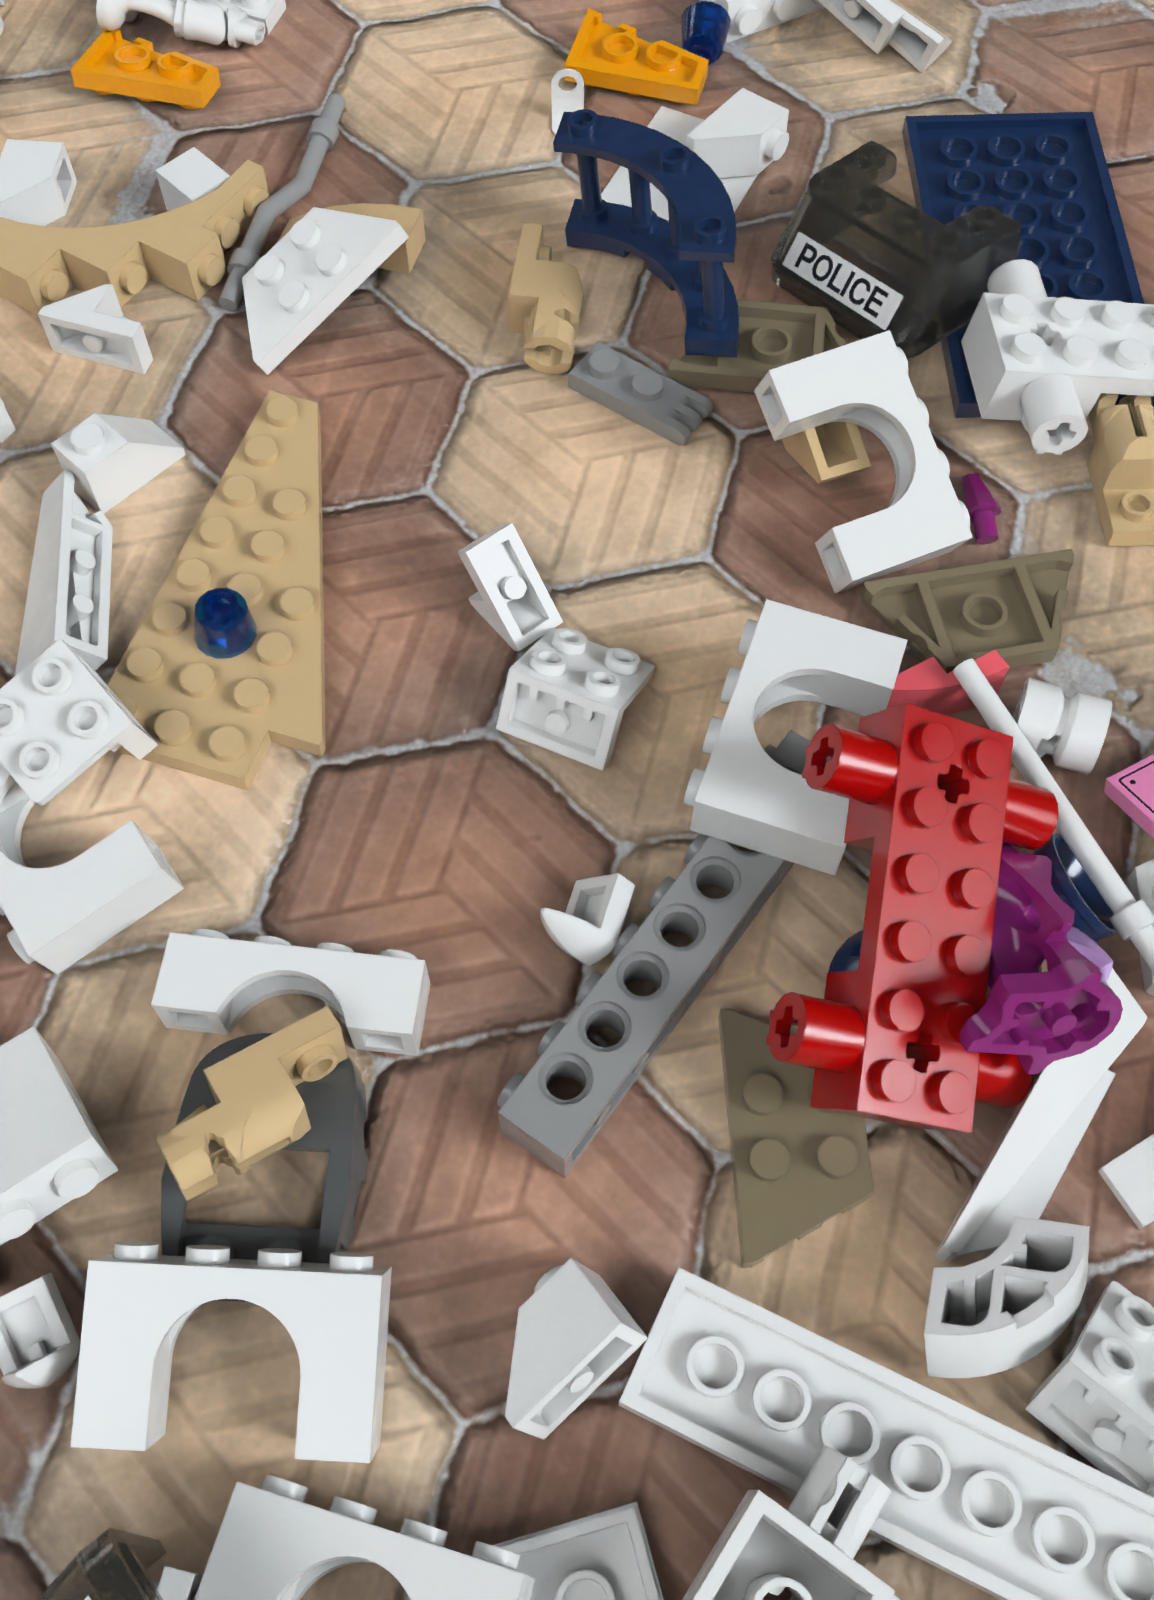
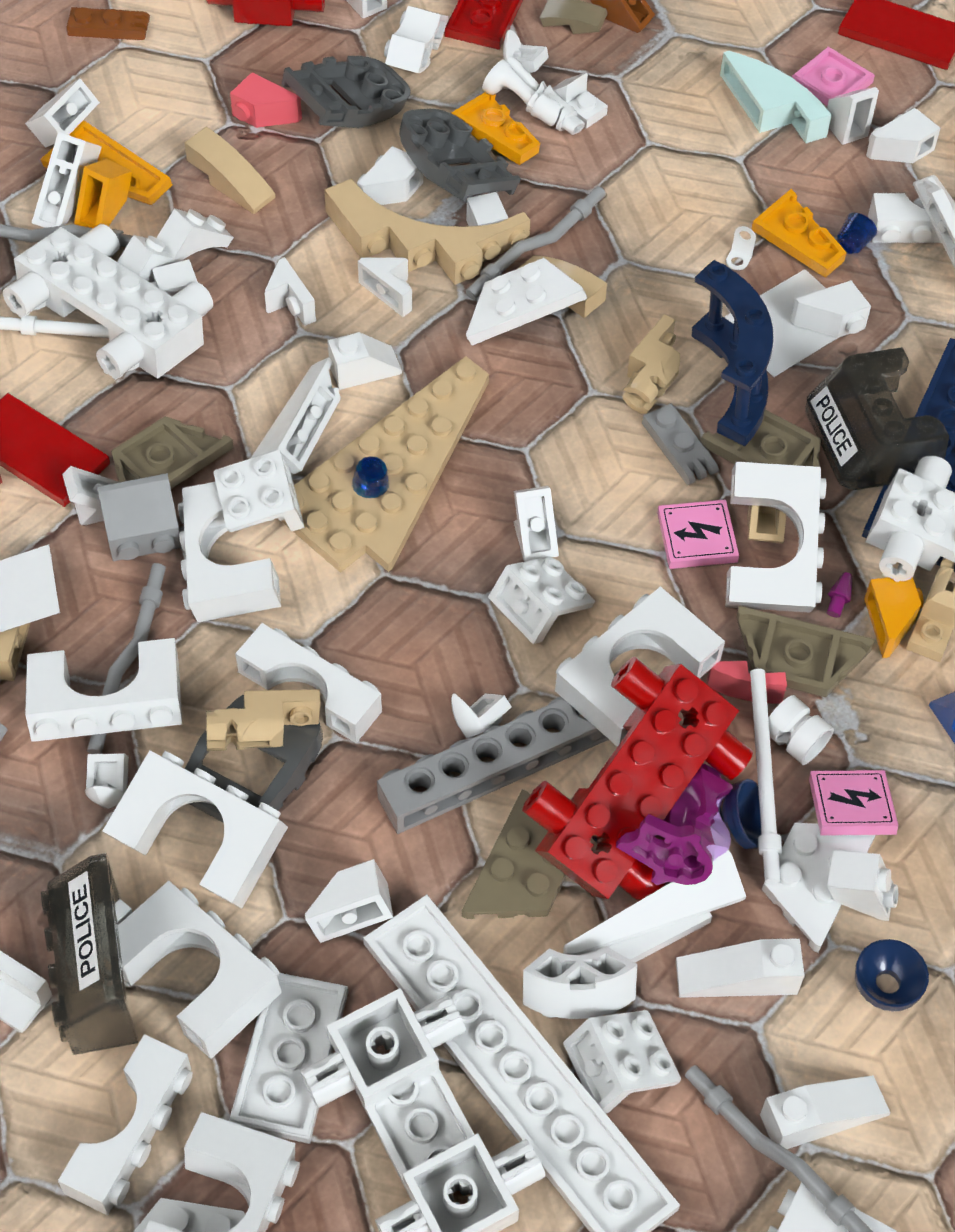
camera: 25 degrees right, 5 degrees down
none -> dark grey slope [399,108,521,201]
none -> bright pink tile [657,500,739,569]
none -> light orange slope [864,577,924,658]

